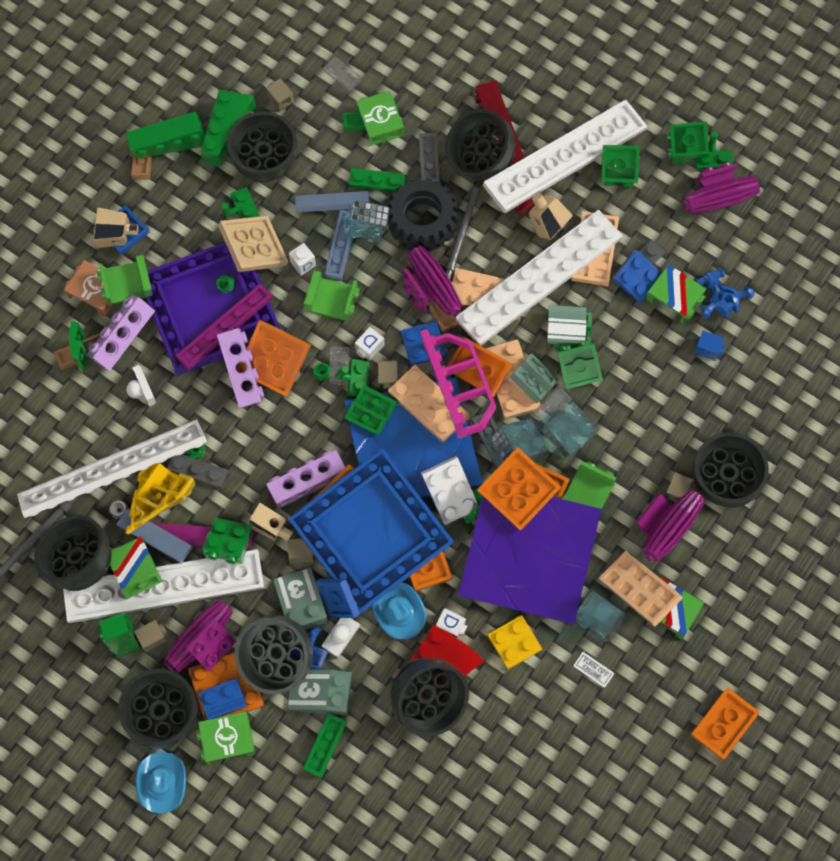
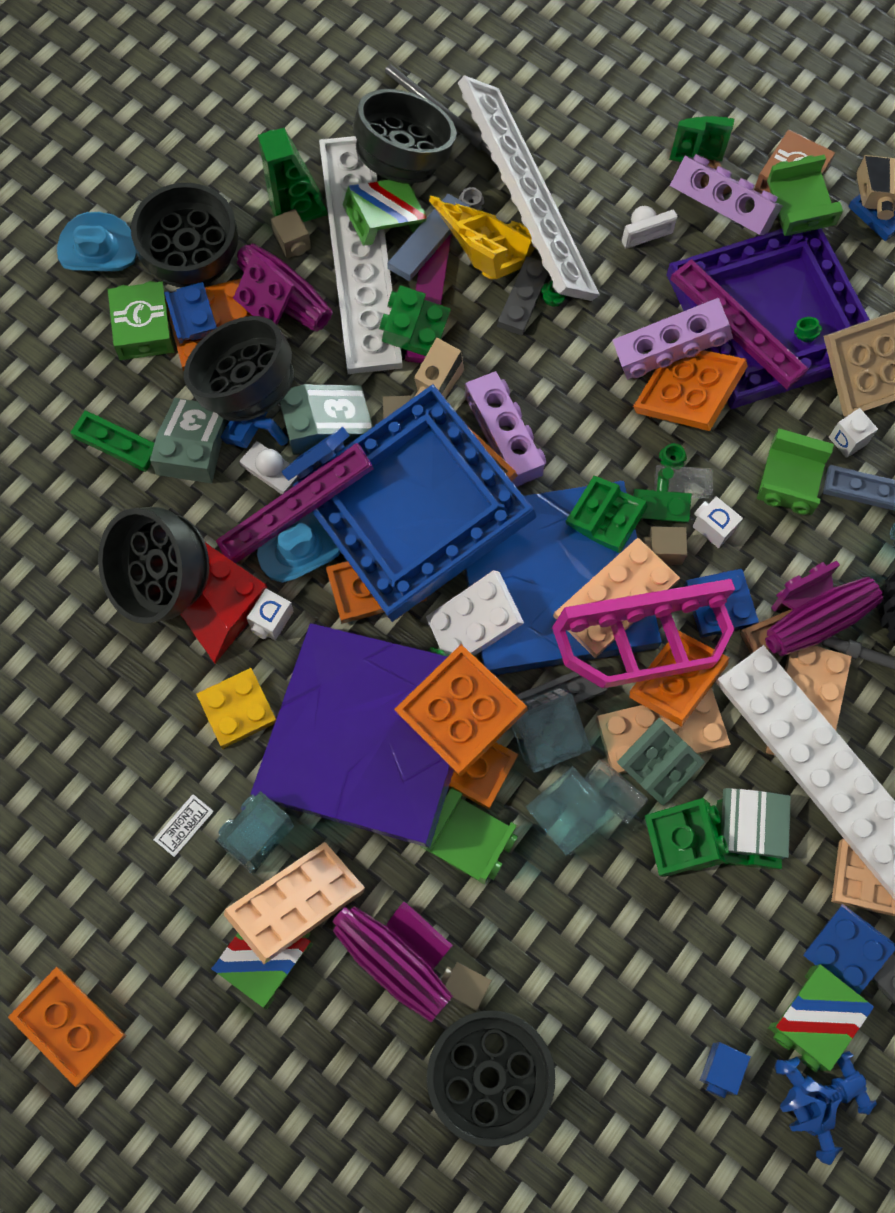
camera: 90 degrees right, 0 degrees up
none -> magenta tile [215,443,374,563]

